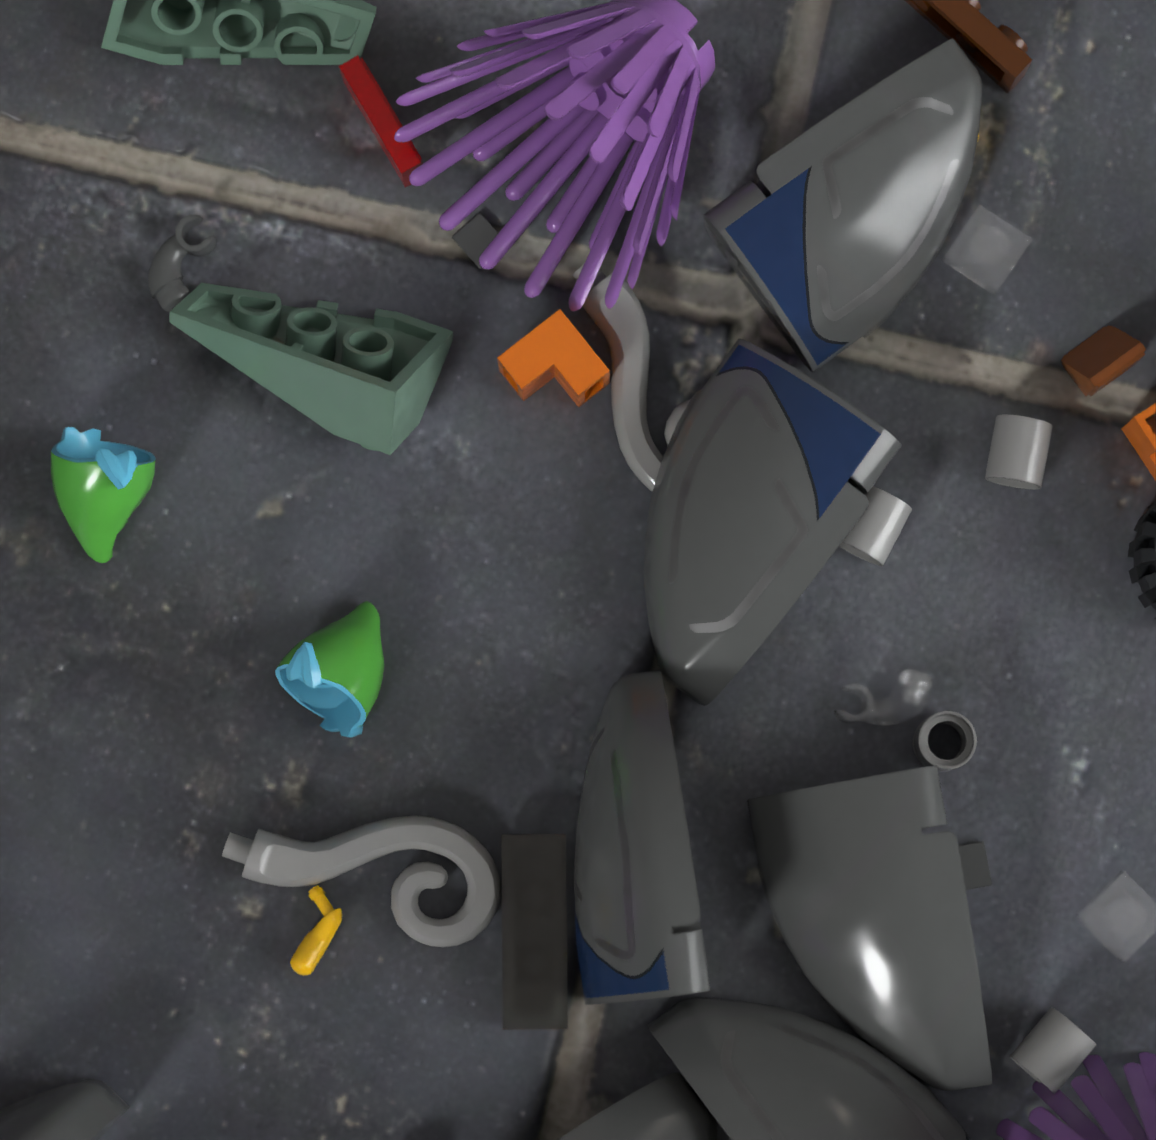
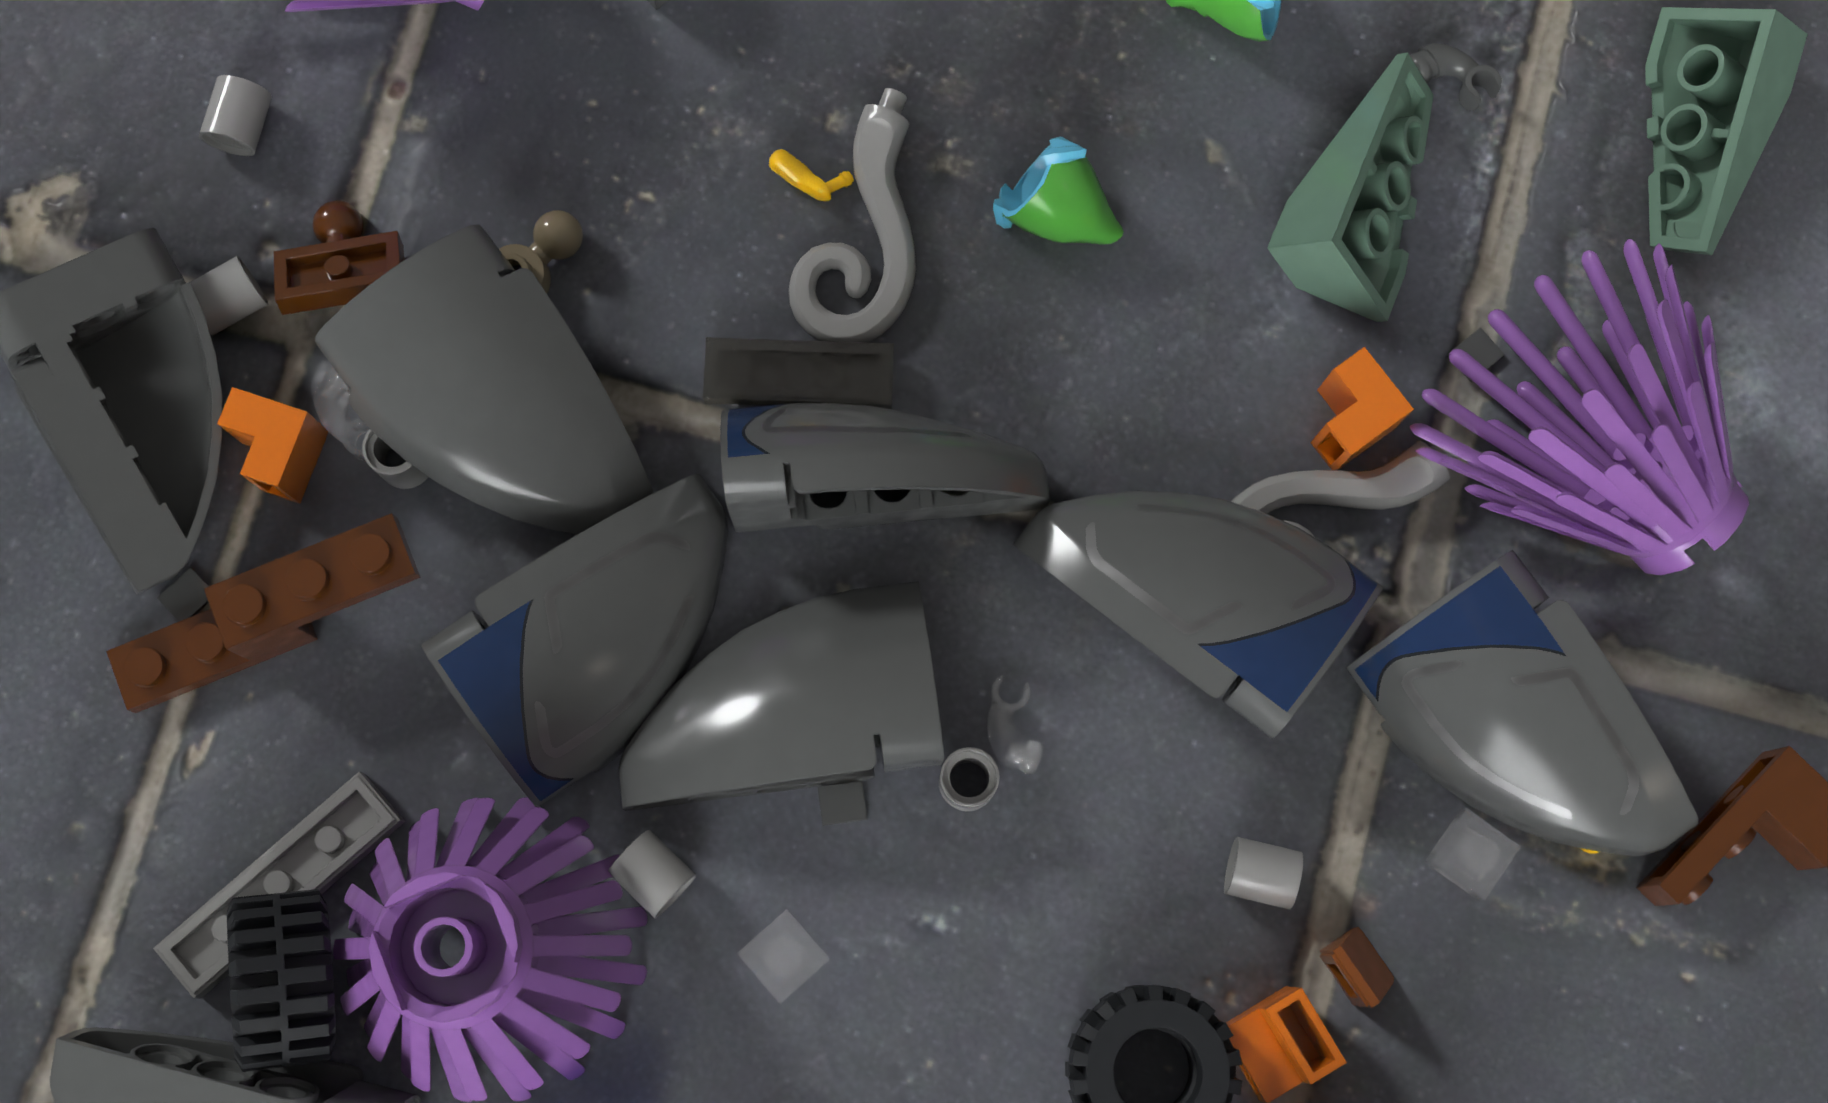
camera: 85 degrees right, 5 degrees down
red tile [339,55,423,188] -> none
light grey beam [839,486,912,567] -> none

